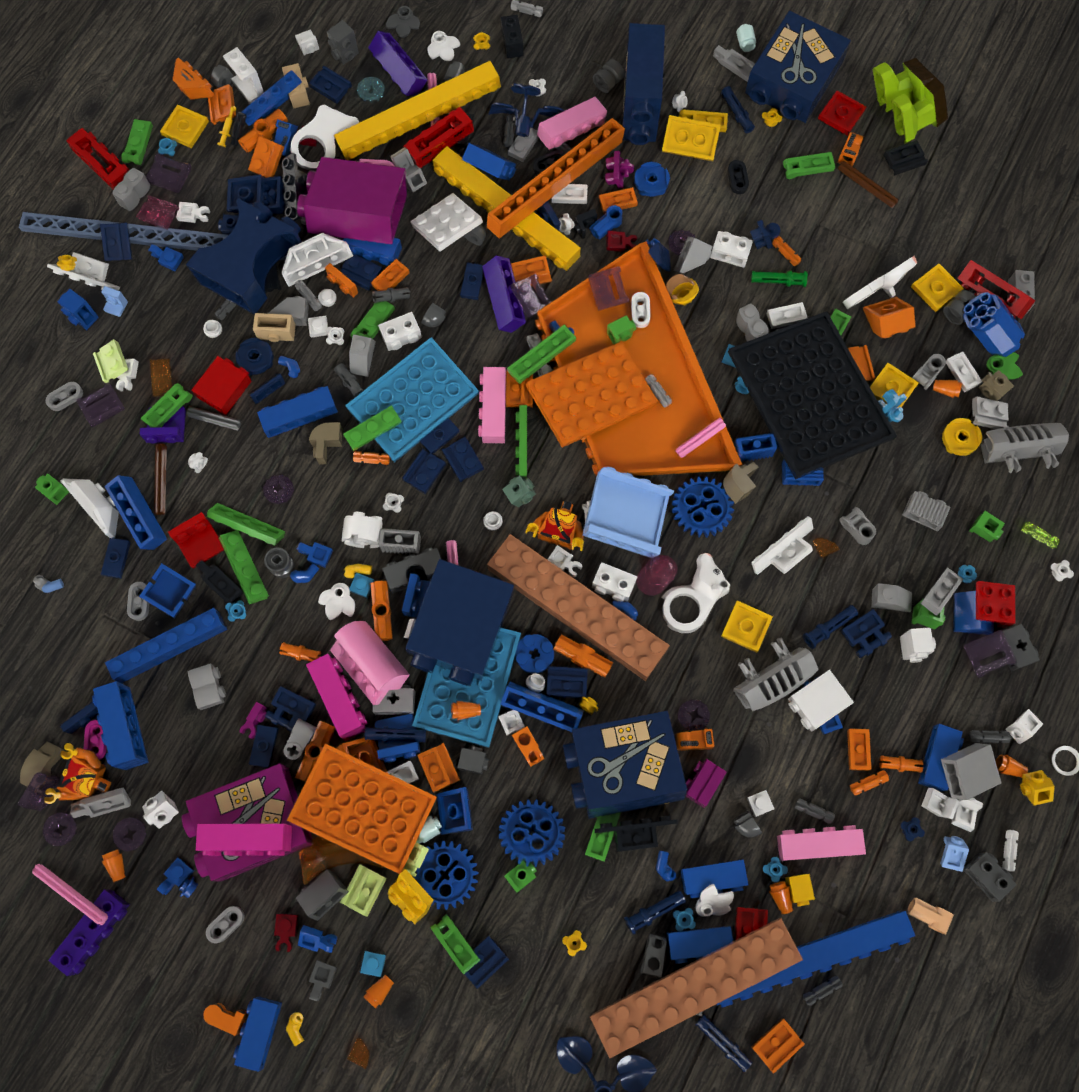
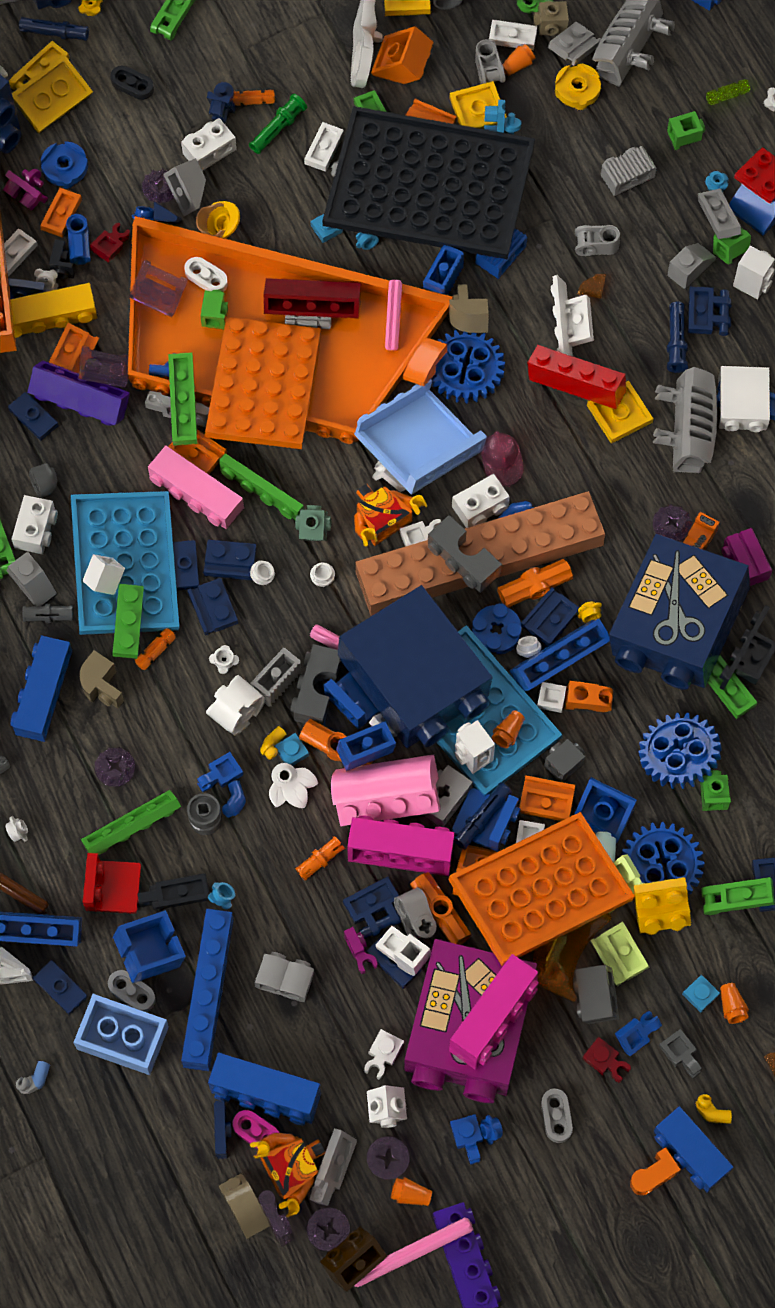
camera: 55 degrees left, 5 degrees down
bright green plate [219,530,269,605] -> none
white animal [661,553,730,633] -> none
light grey brick [736,304,769,342] -> none
none -> light blue brick [73,994,169,1075]
none -> white panel [83,554,125,595]
none -> white plate [250,561,275,585]
none -> dark red brick [264,278,361,319]
none -> dark brown brick [319,1226,388,1292]
none -> blue brick [336,721,396,771]
none -> white plate [365,1029,404,1080]
none -> white brick [376,926,431,976]
none -> orange slope [403,337,447,386]
none -> dark grey arch [428,515,502,593]
none -> white brick [454,720,495,774]
none -> red brick [527,345,626,409]

